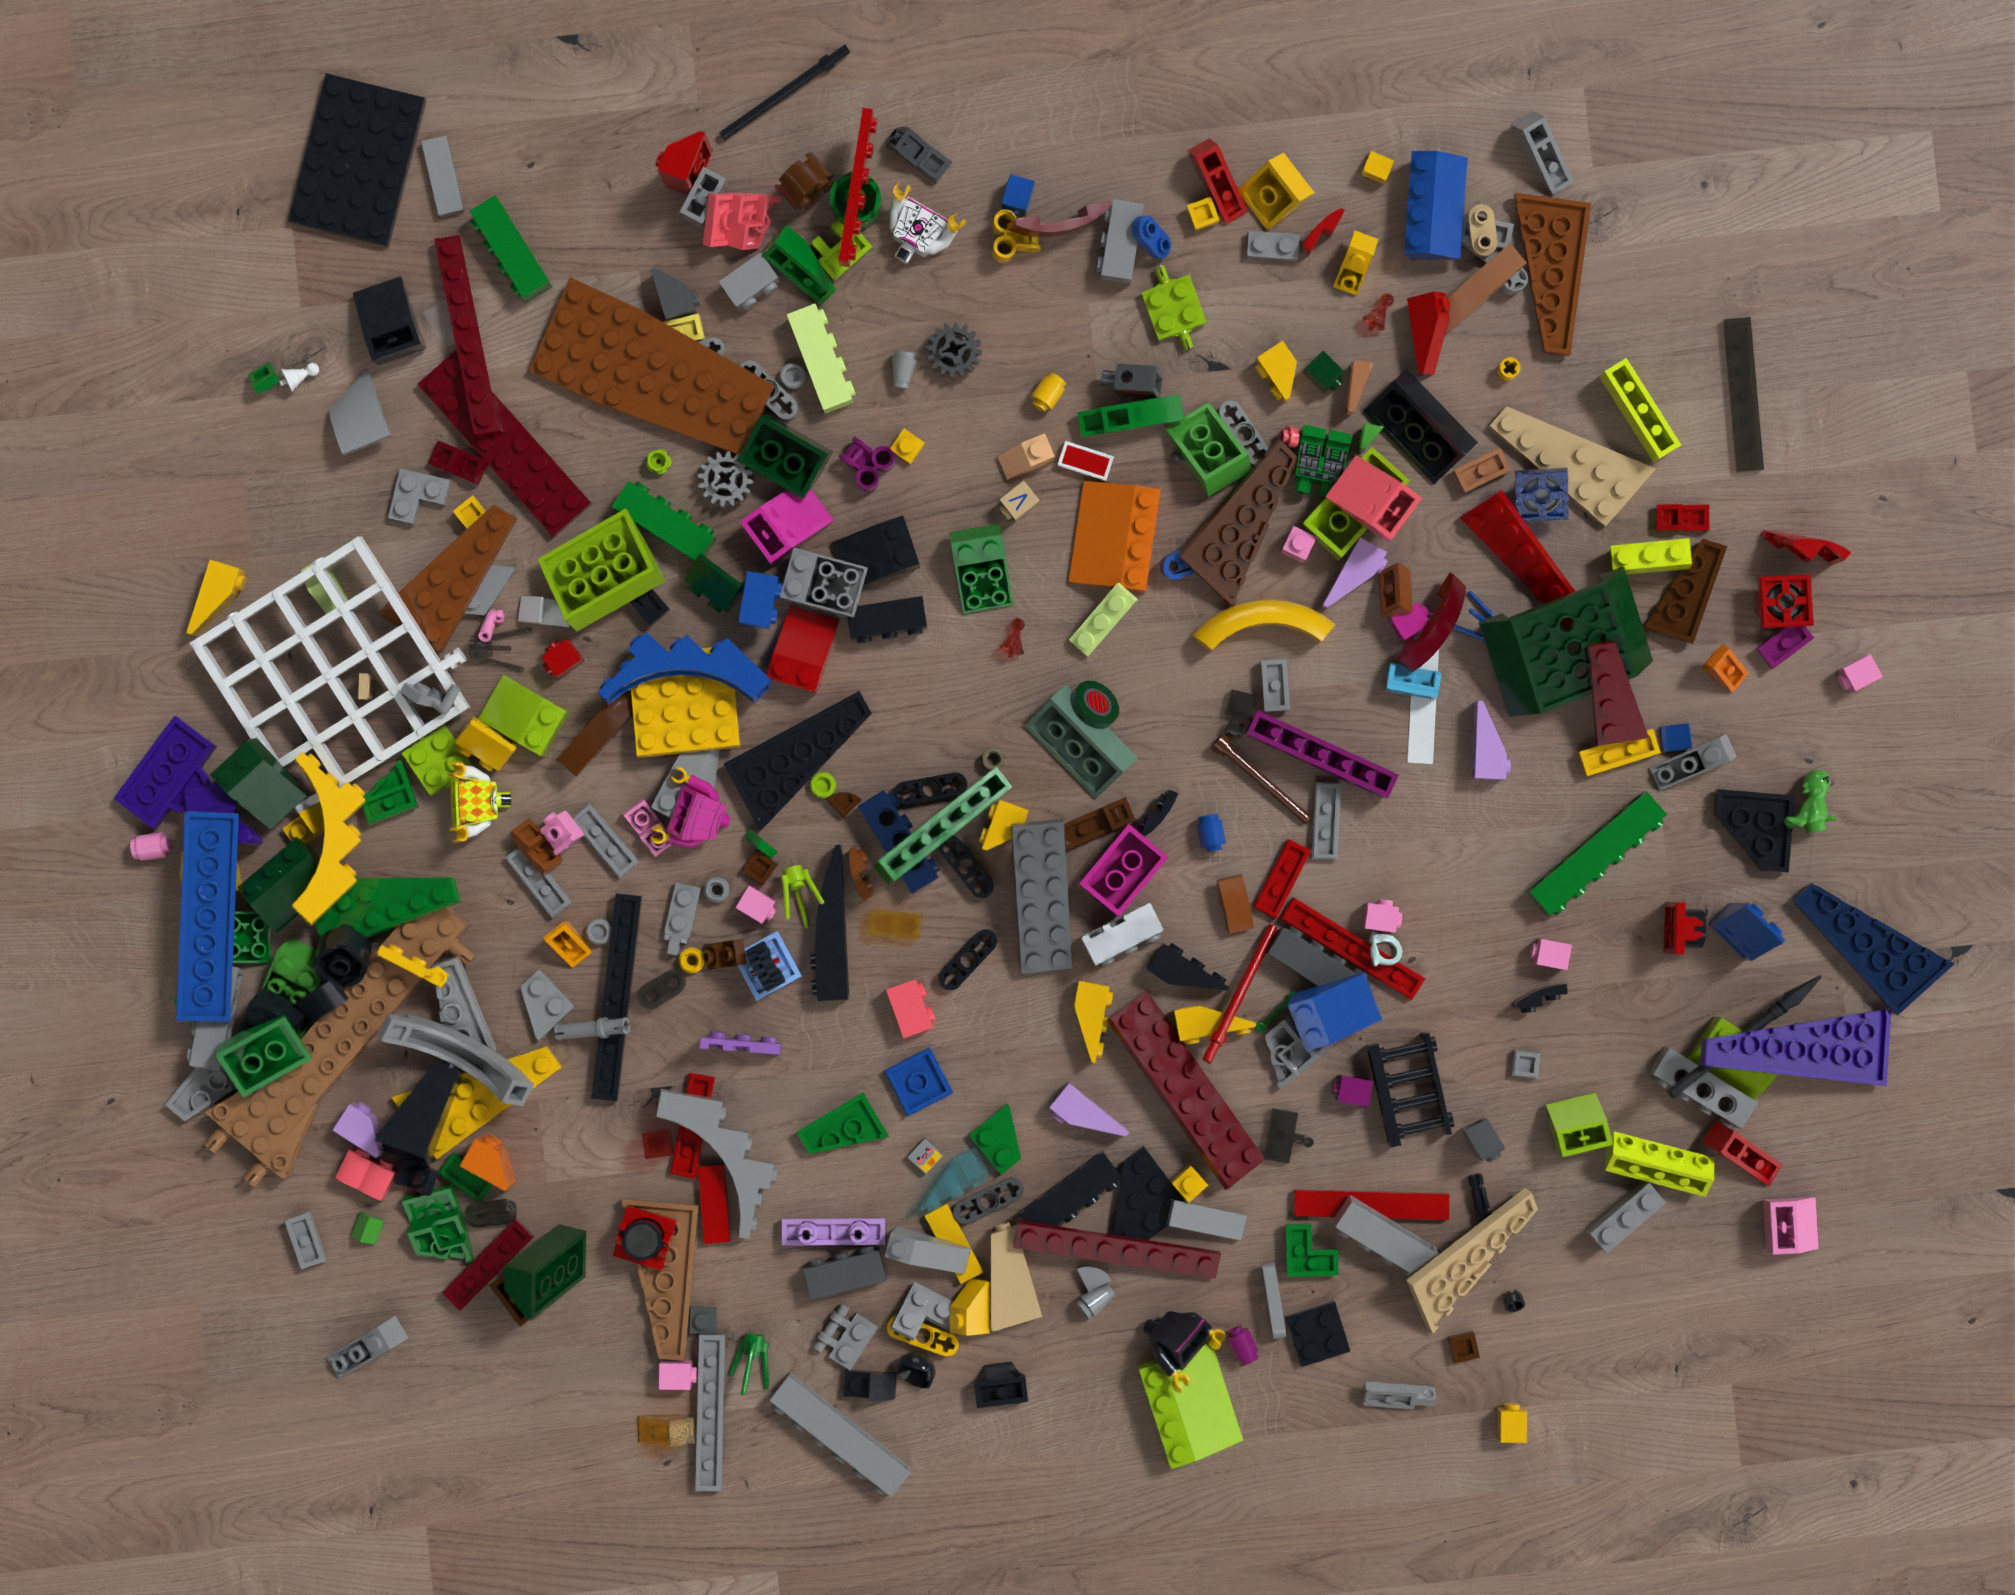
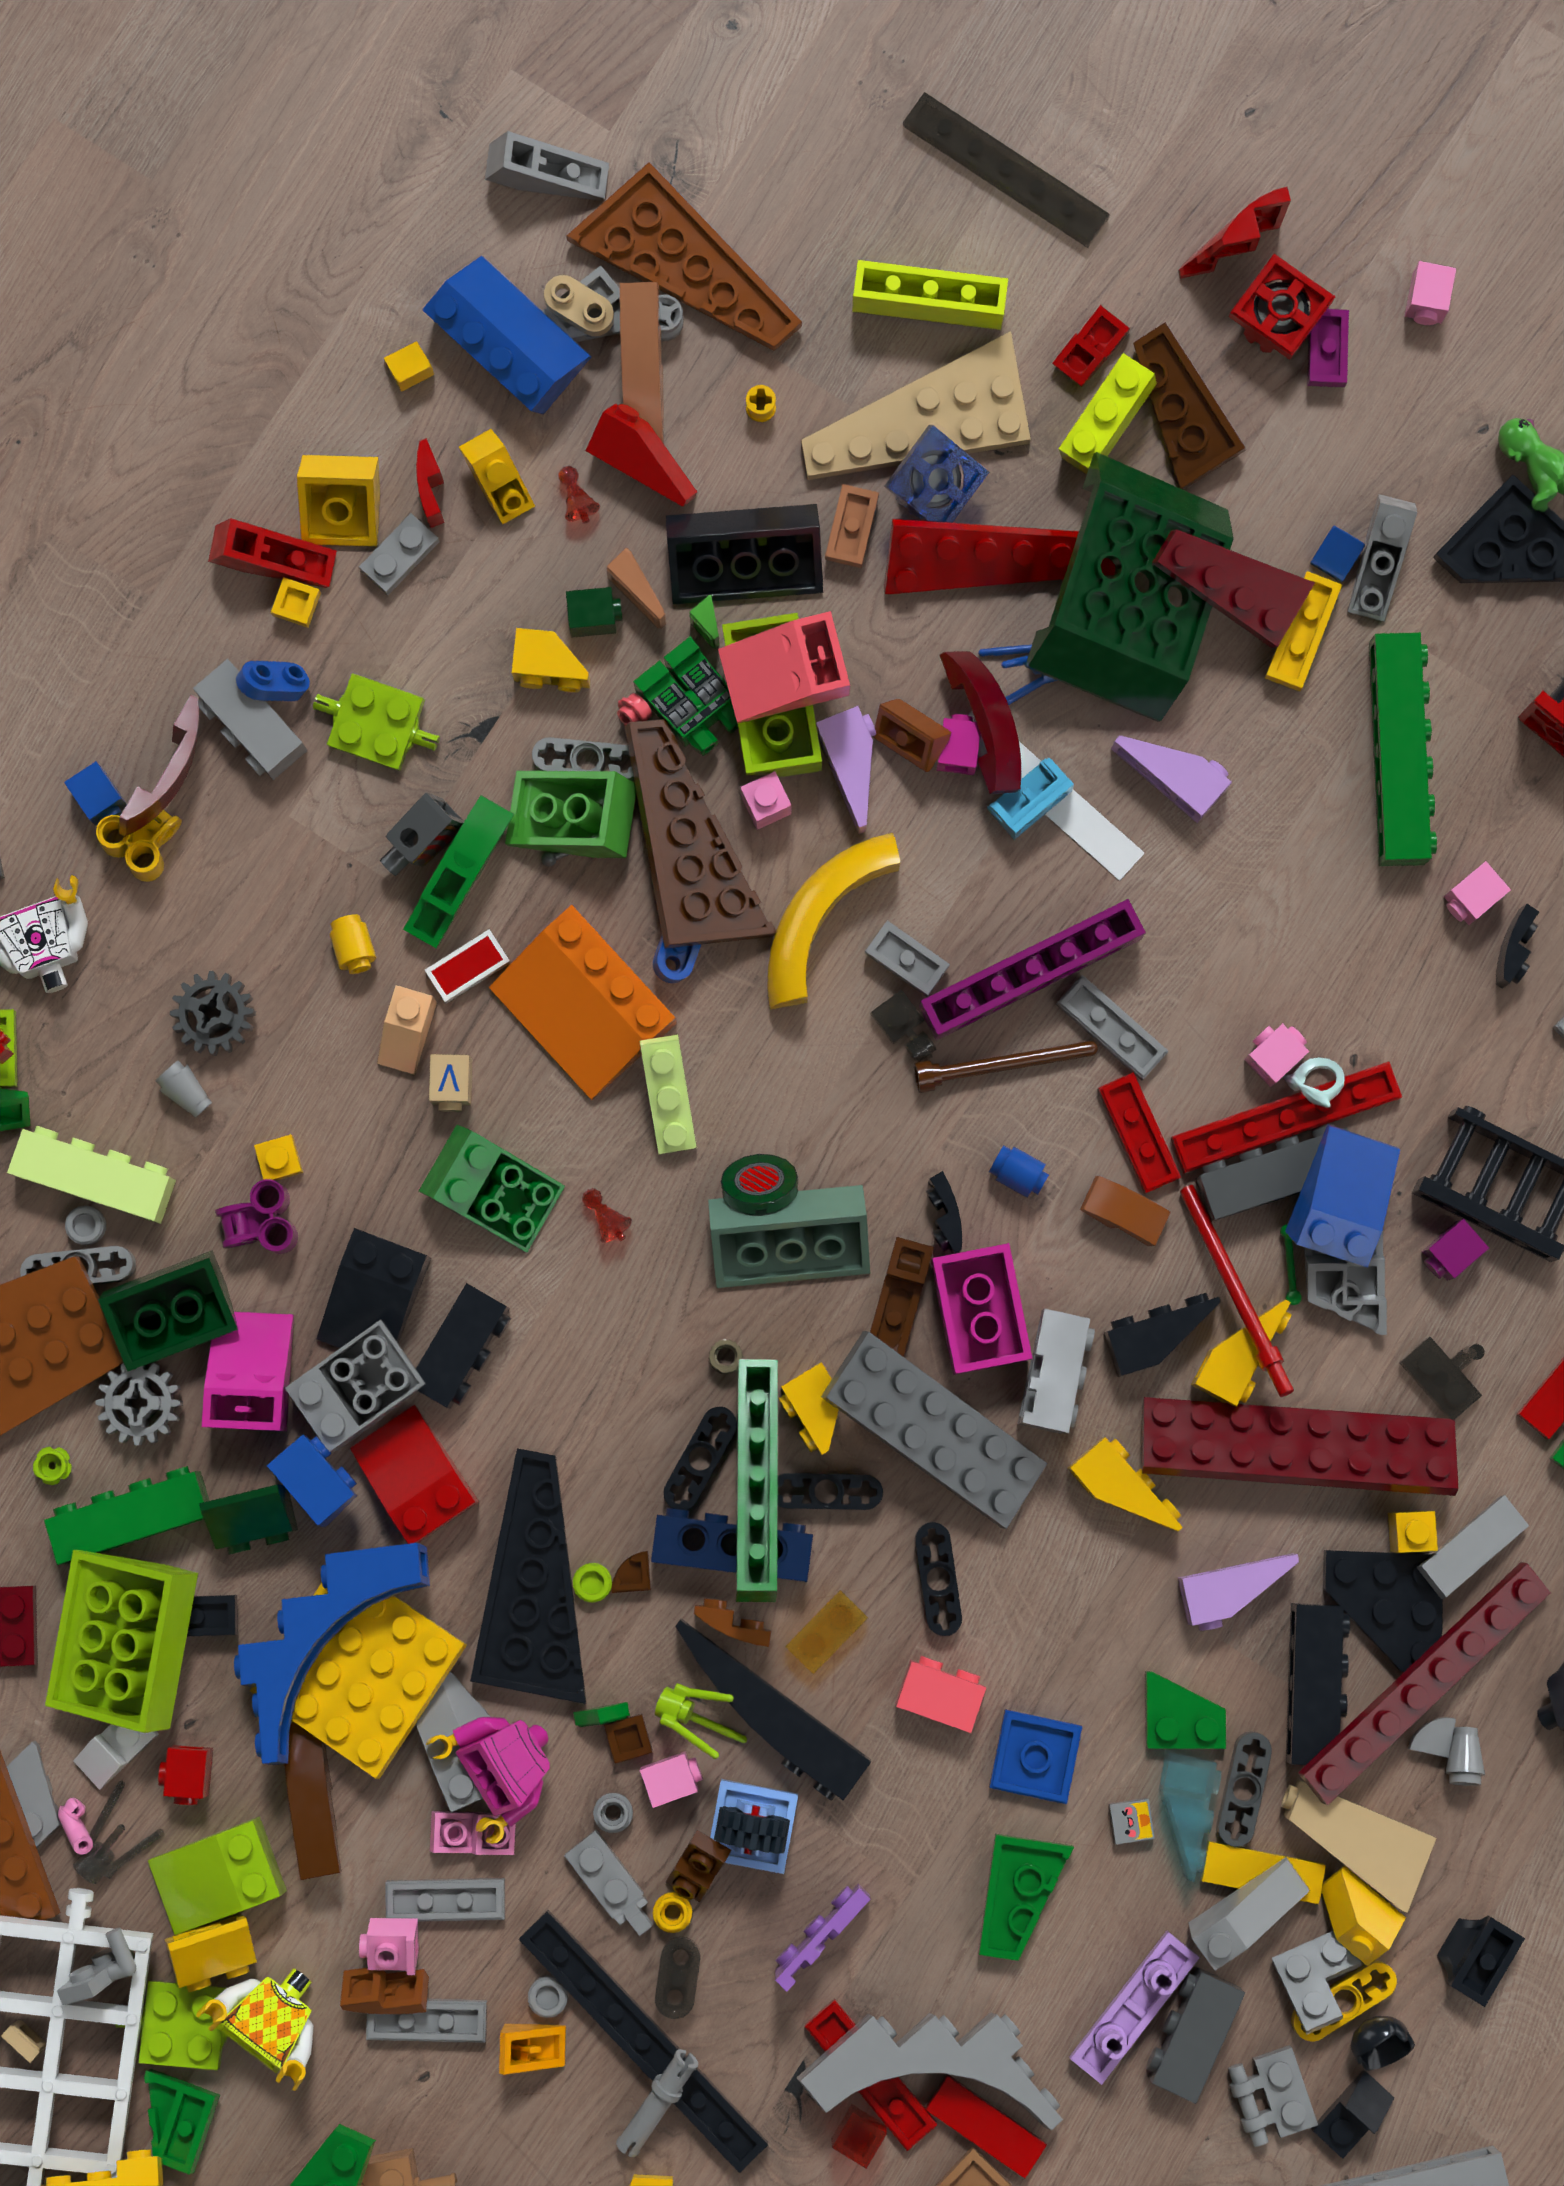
camera: 55 degrees left, 5 degrees down
light grey wing [520,969,575,1041] -> none
orange slope [1702,644,1749,693] -> none

